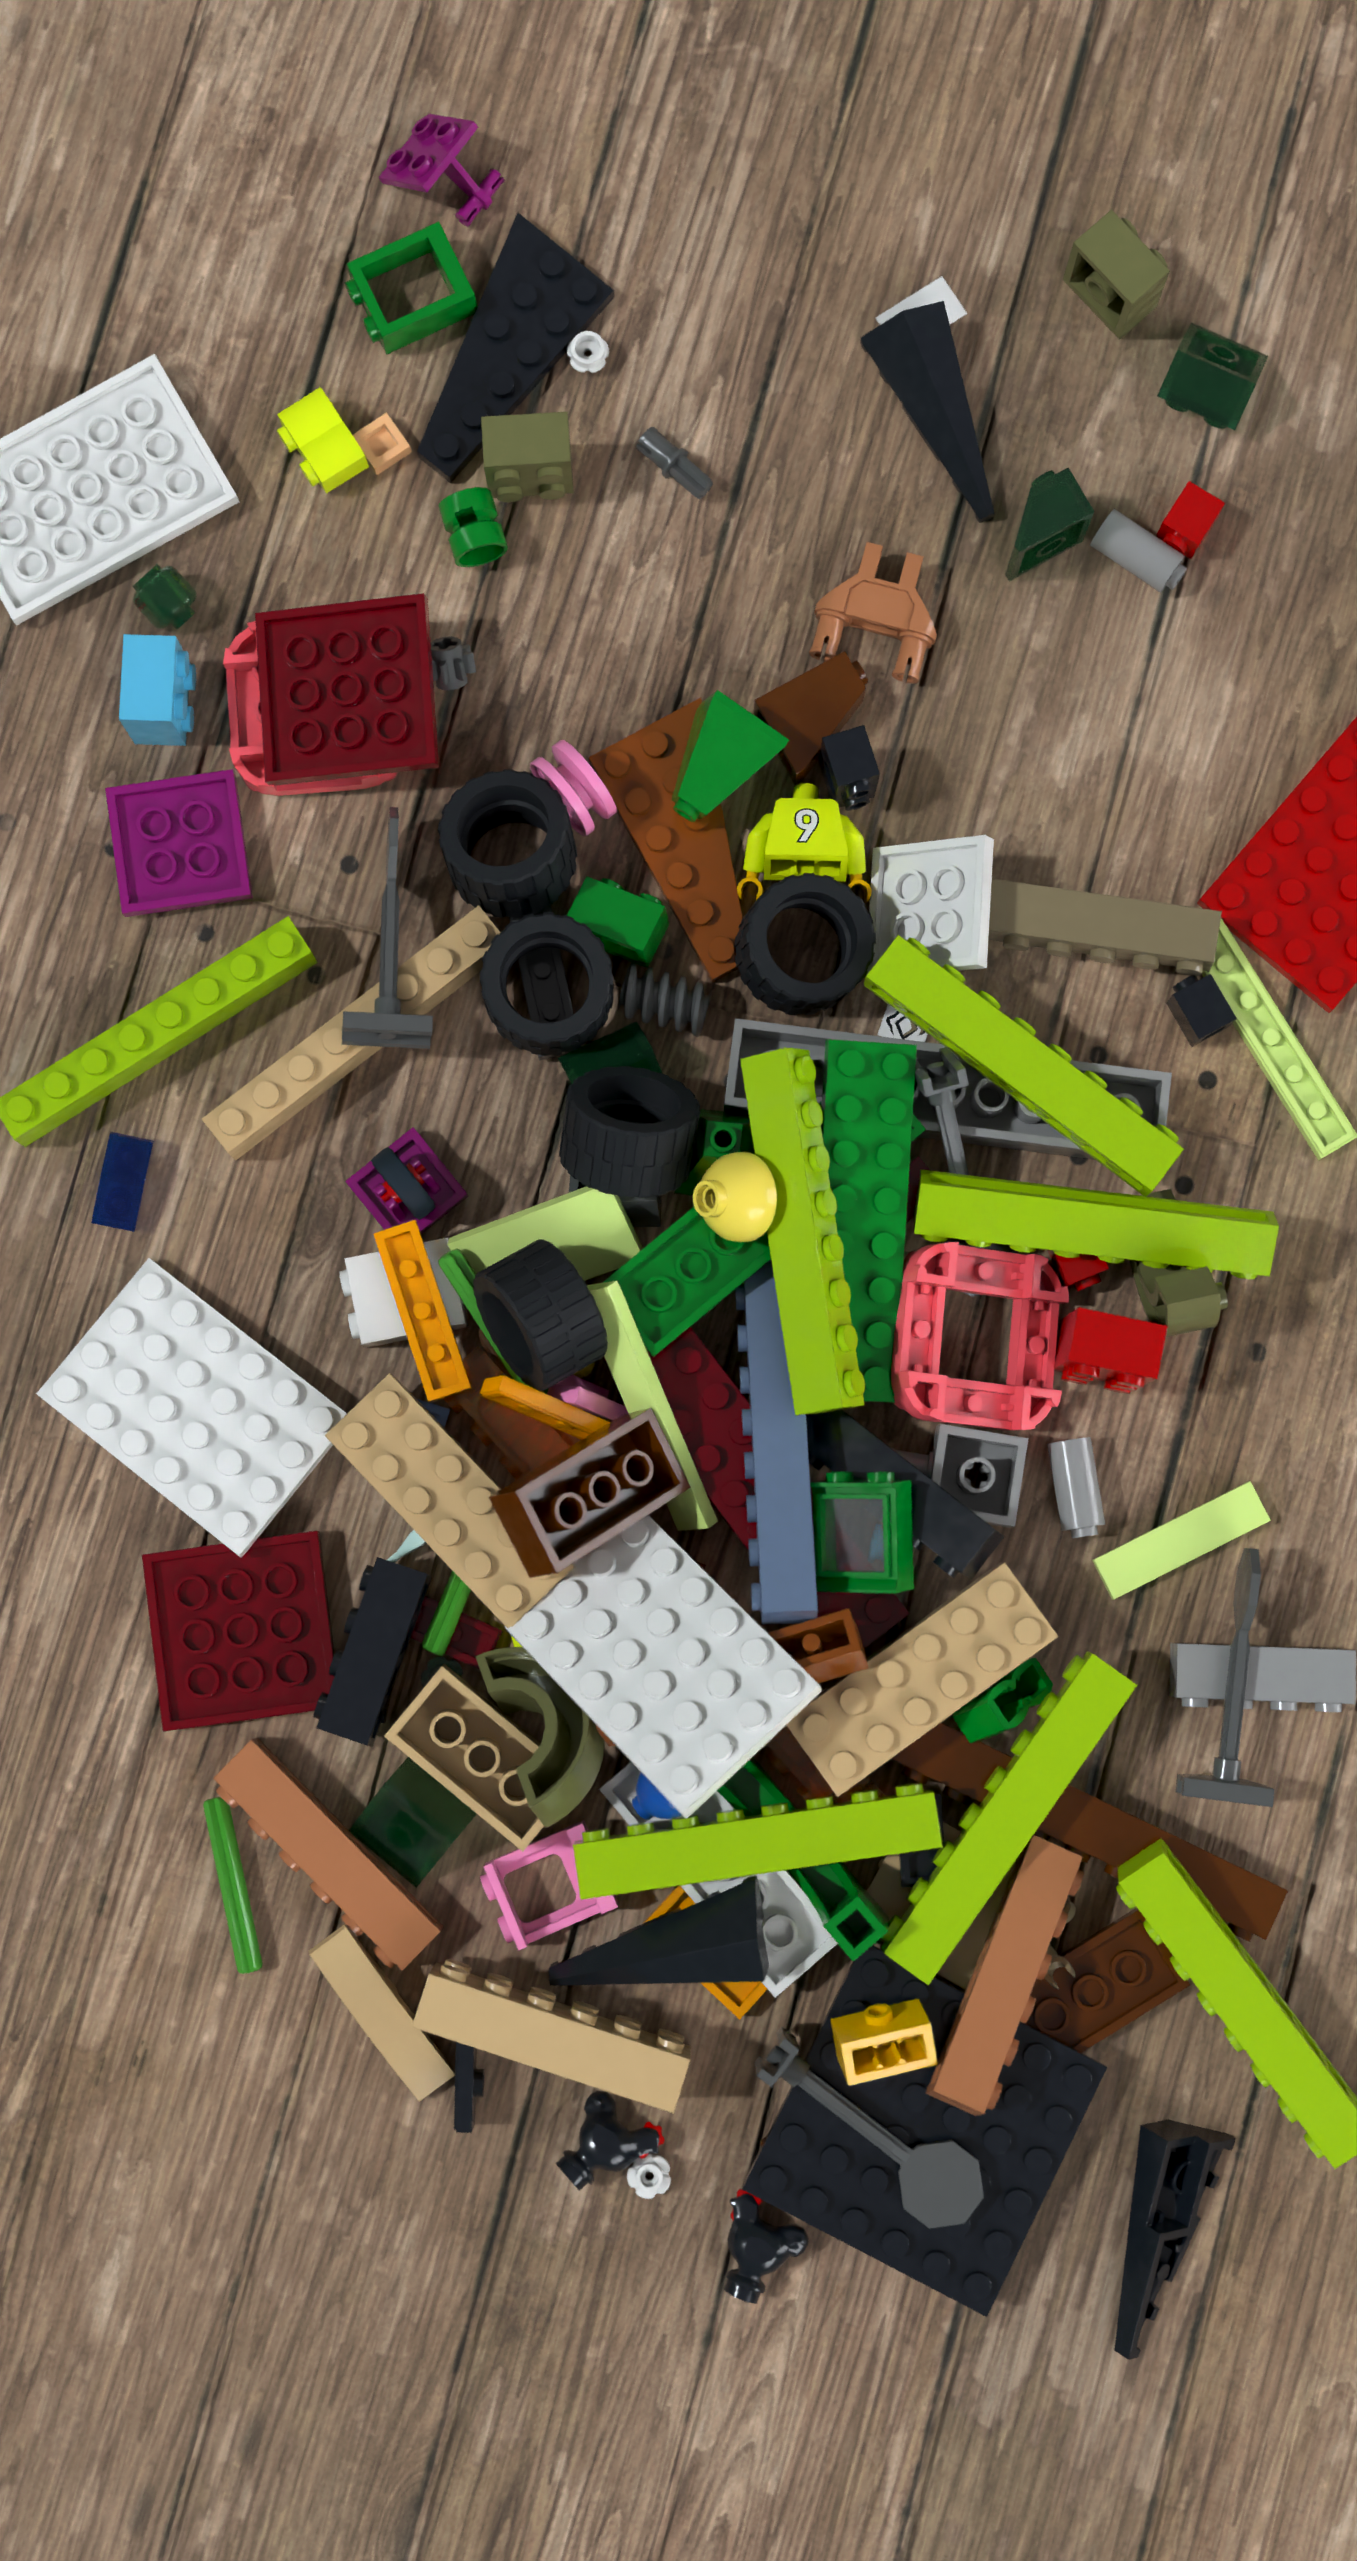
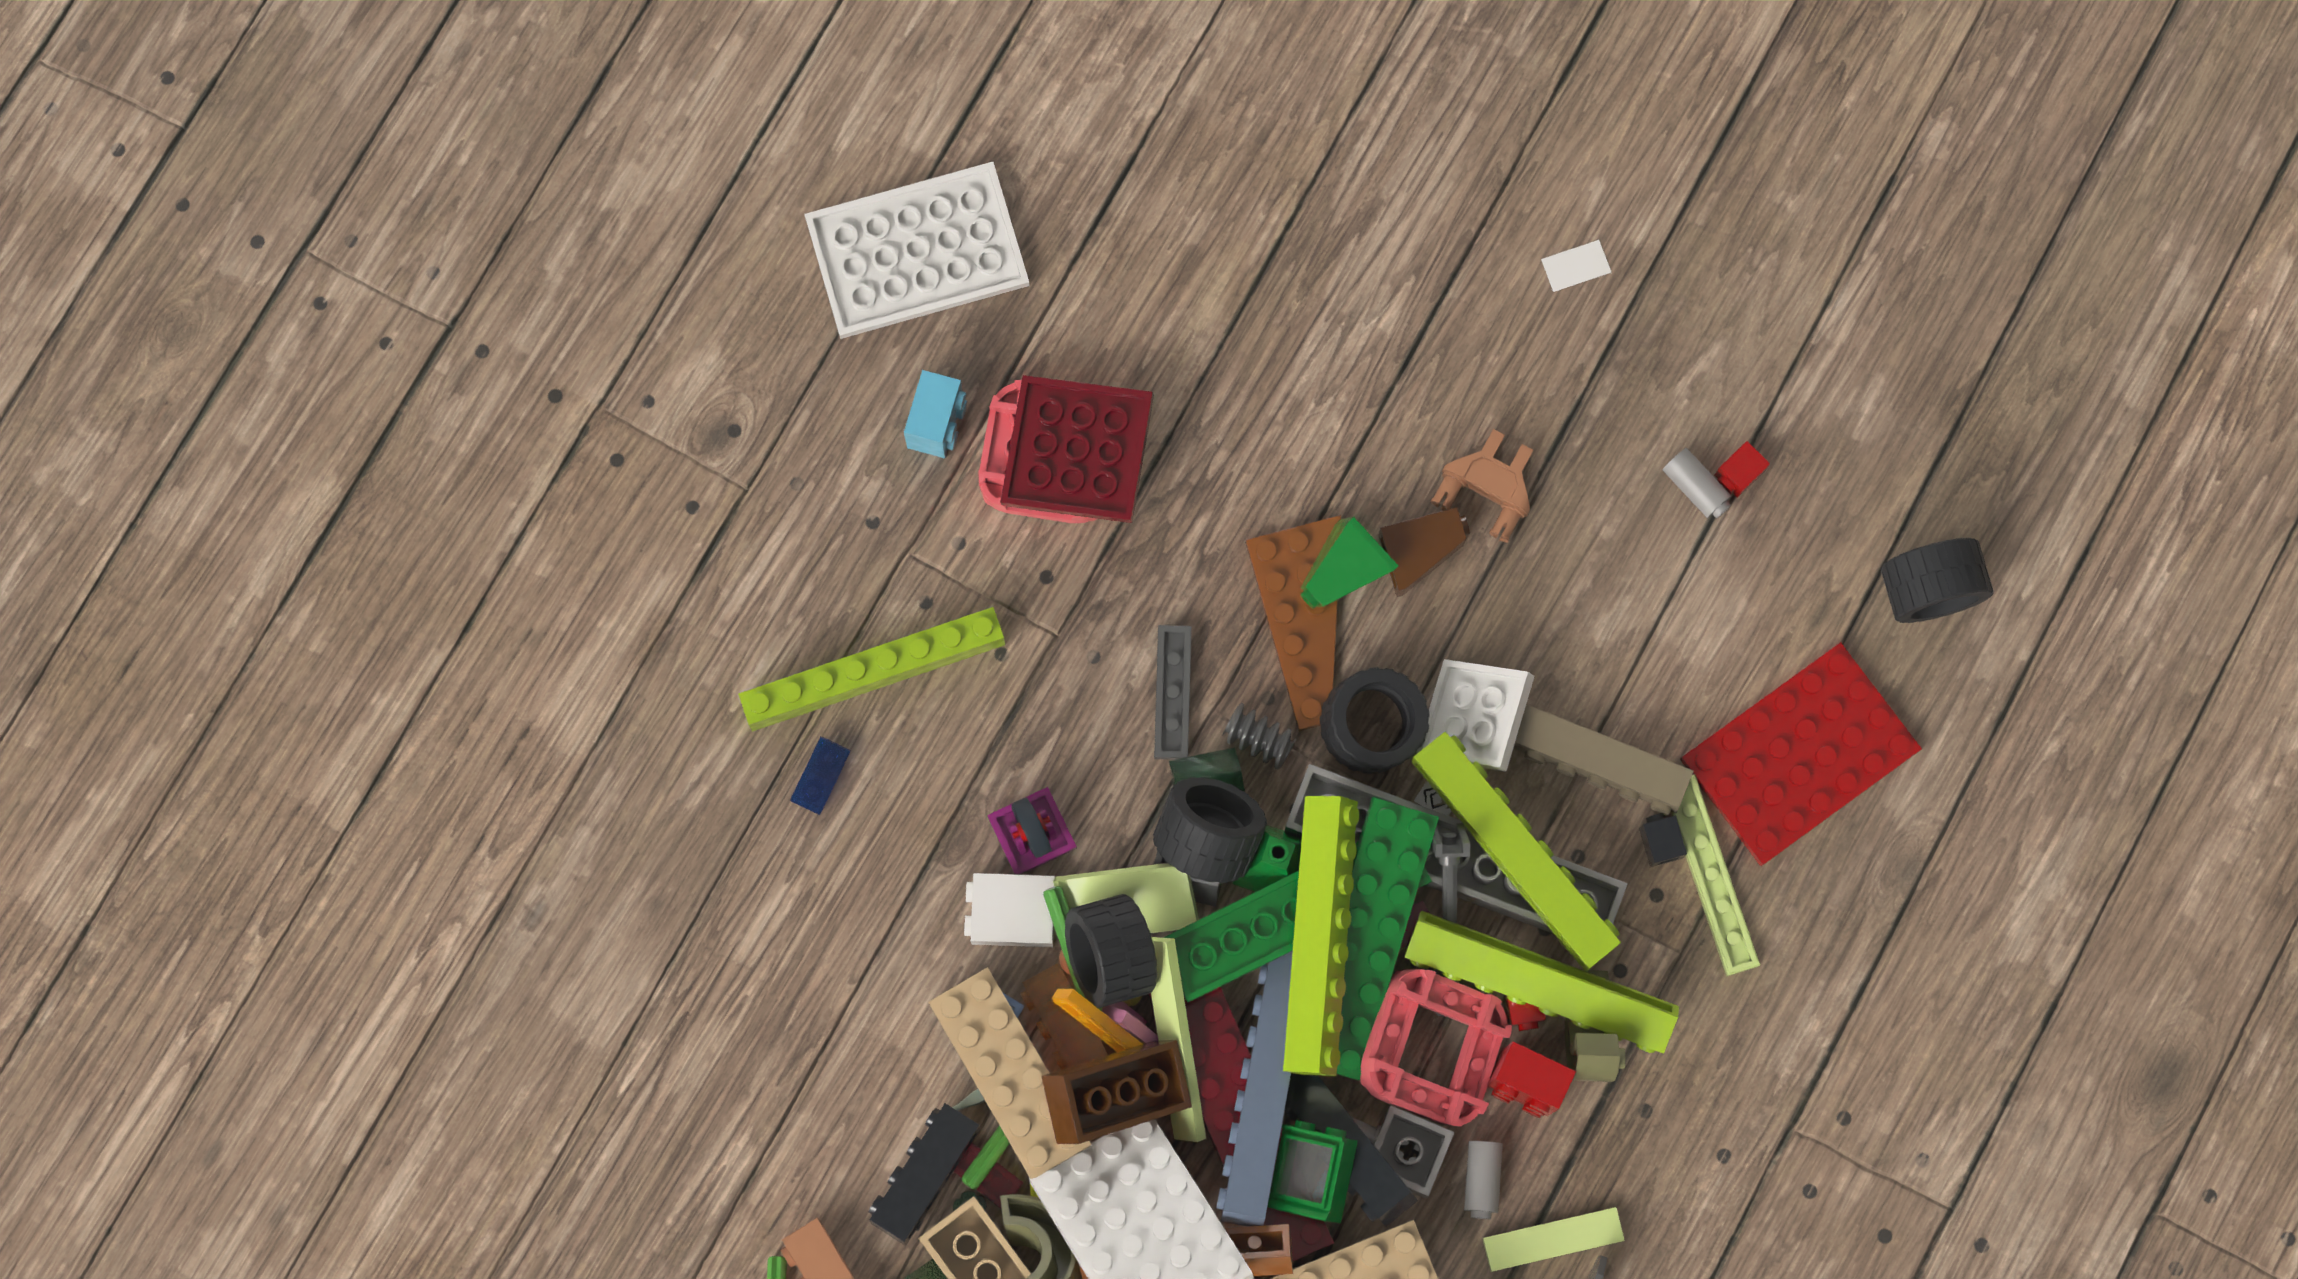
camera: 10 degrees right, 5 degrees down
white plate [36,1258,347,1558] -> none
magenta plate [105,769,253,917] -> none
clear green head [132,563,197,629] -> none
dark red plate [142,1531,335,1732] -> none
tan brick [202,905,501,1160] -> none
neon yellow brick [277,387,369,494] -> none
dark grey piece [342,807,433,1049] -> none
green window [345,222,477,355] -> none
light nougat tile [353,412,412,475] -> none
light orange plate [373,1220,472,1403] -> none
magenta plate [378,114,505,227] -> none
black wing [417,212,614,484] -> none
dark grey gear [431,636,476,690] -> none
green wheel [438,487,508,567] -> none
black tyre [438,769,577,918] -> none
black tyre [480,912,614,1056] -> none
olive brick [481,411,574,502] -> none
bright pink wheel [530,740,617,836] -> none
white plate [567,331,609,373] -> none
green brick [567,876,669,968] -> none
dark grey axle [636,427,713,499] -> none
light yellow piece [693,1152,777,1242] -> none
neon yellow torso [737,783,872,903] -> none
black brick [818,725,880,811] -> none
black wedge [860,301,995,523] -> none
clear green slope [1005,467,1094,581] -> none
olive brick [1063,209,1170,340] -> none
clear green slope [1157,322,1268,430] -> none

